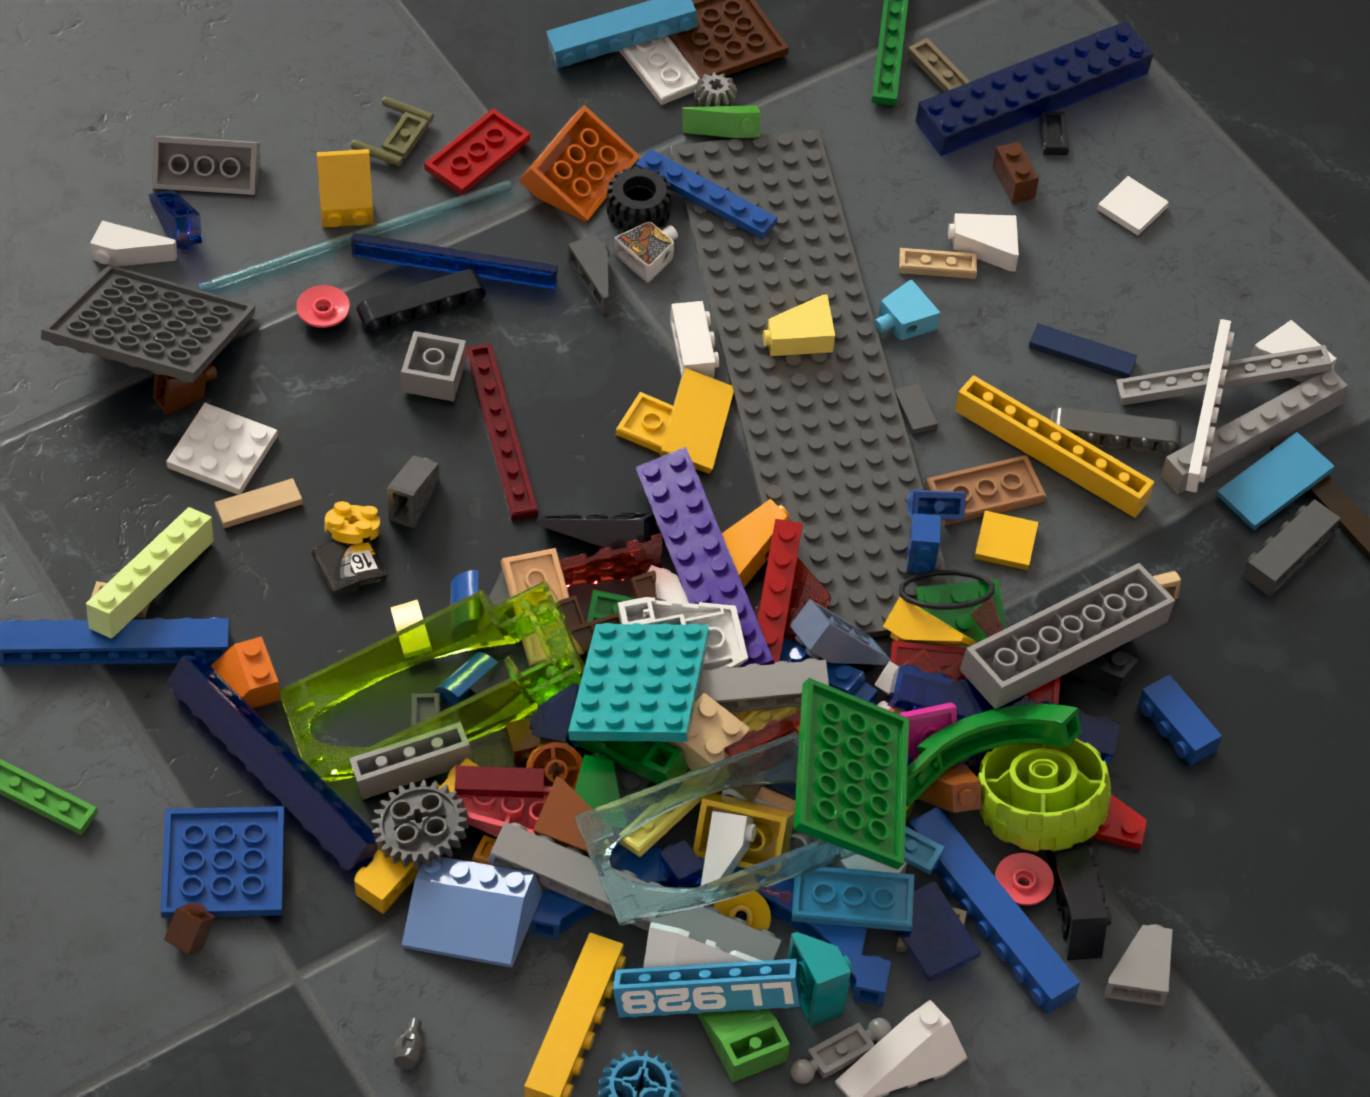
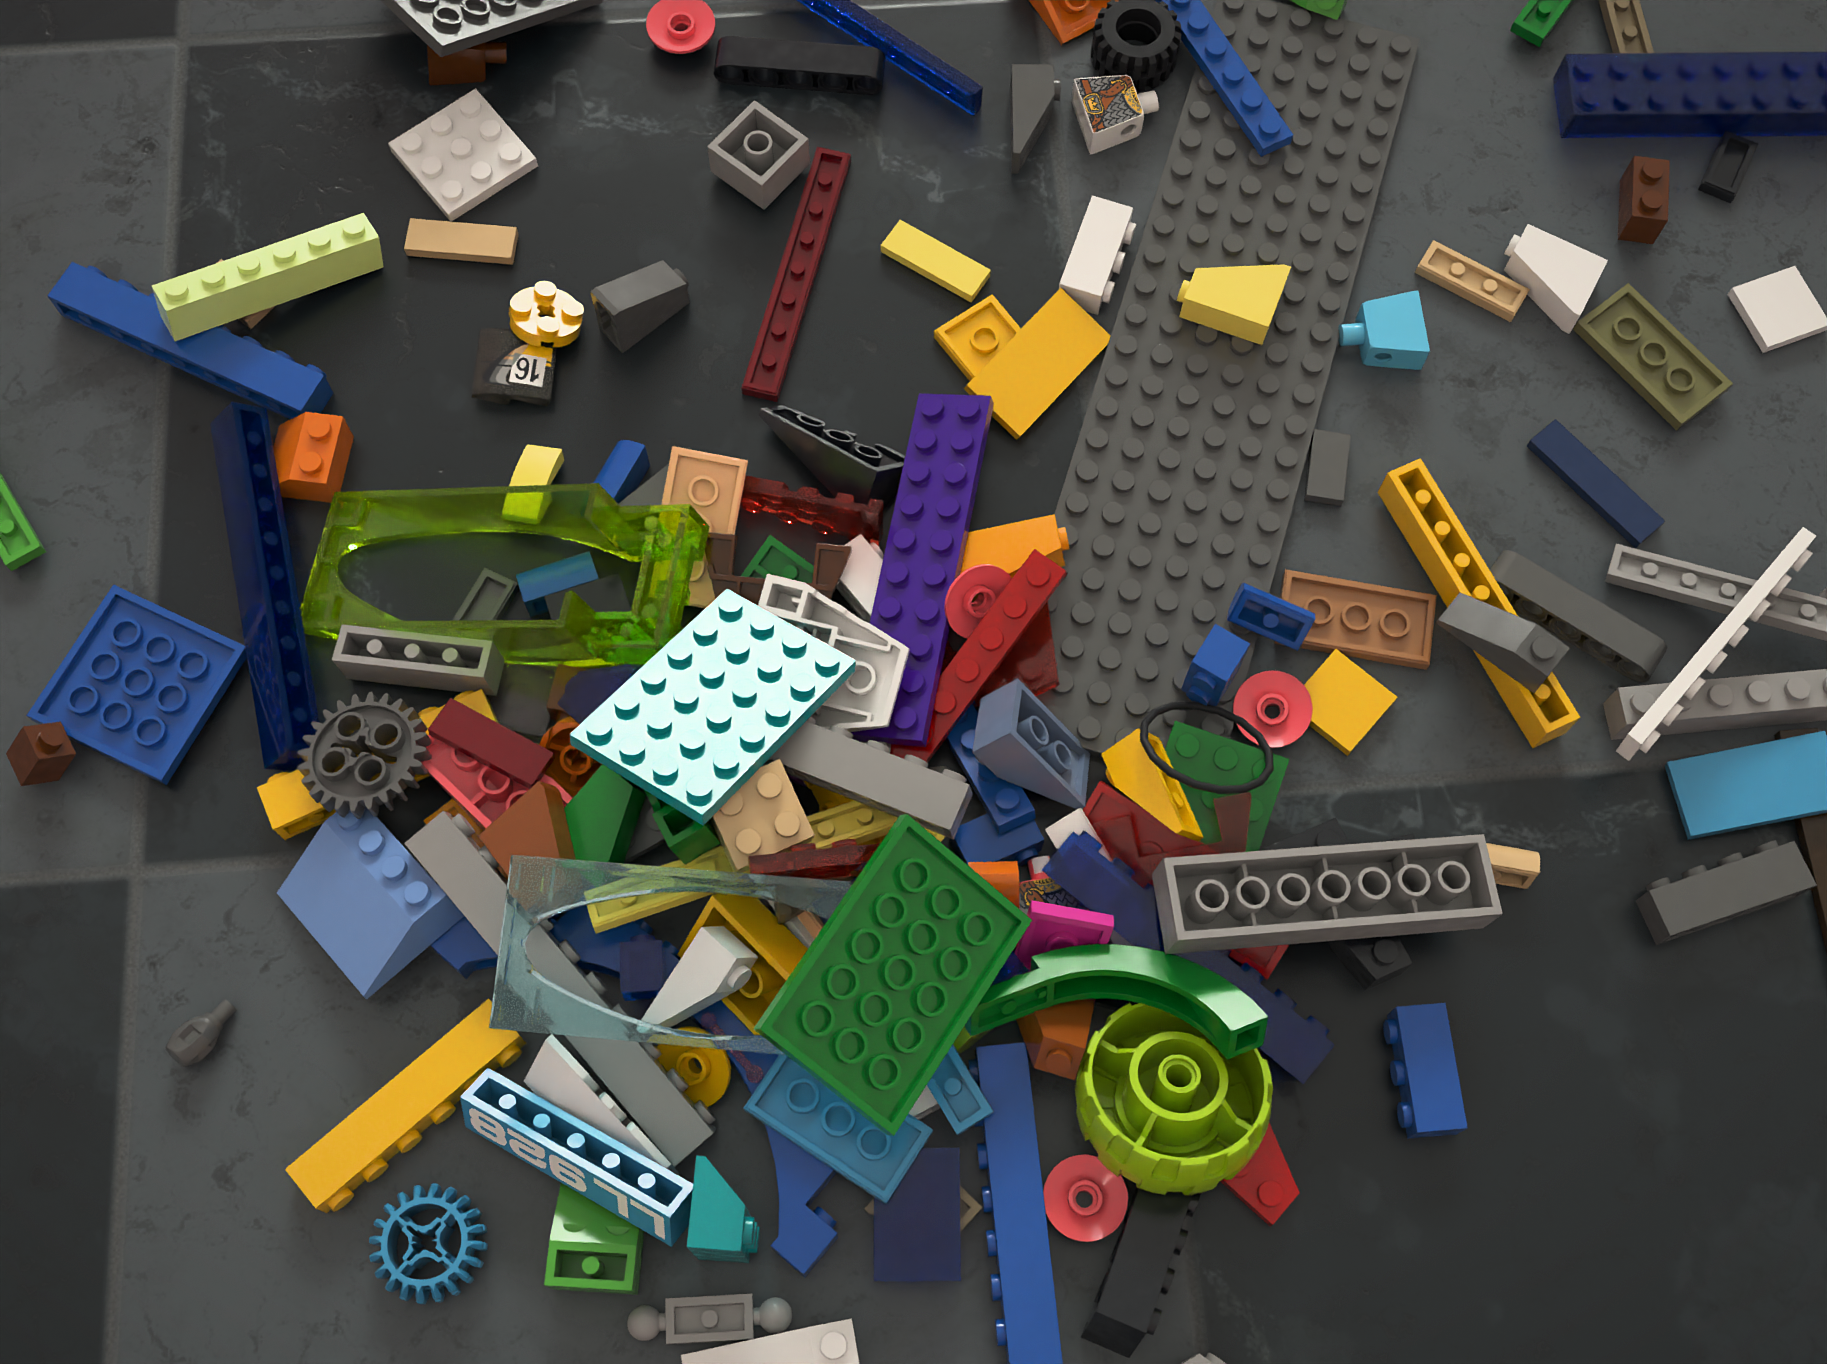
camera: 30 degrees right, 15 degrees up
none -> light yellow tile [881,220,991,303]
none -> coral dish [944,564,1012,639]
none -> coral dish [1233,671,1313,748]
none -> dark grey slope [1436,592,1570,693]
none -> olive plate [1573,283,1733,431]

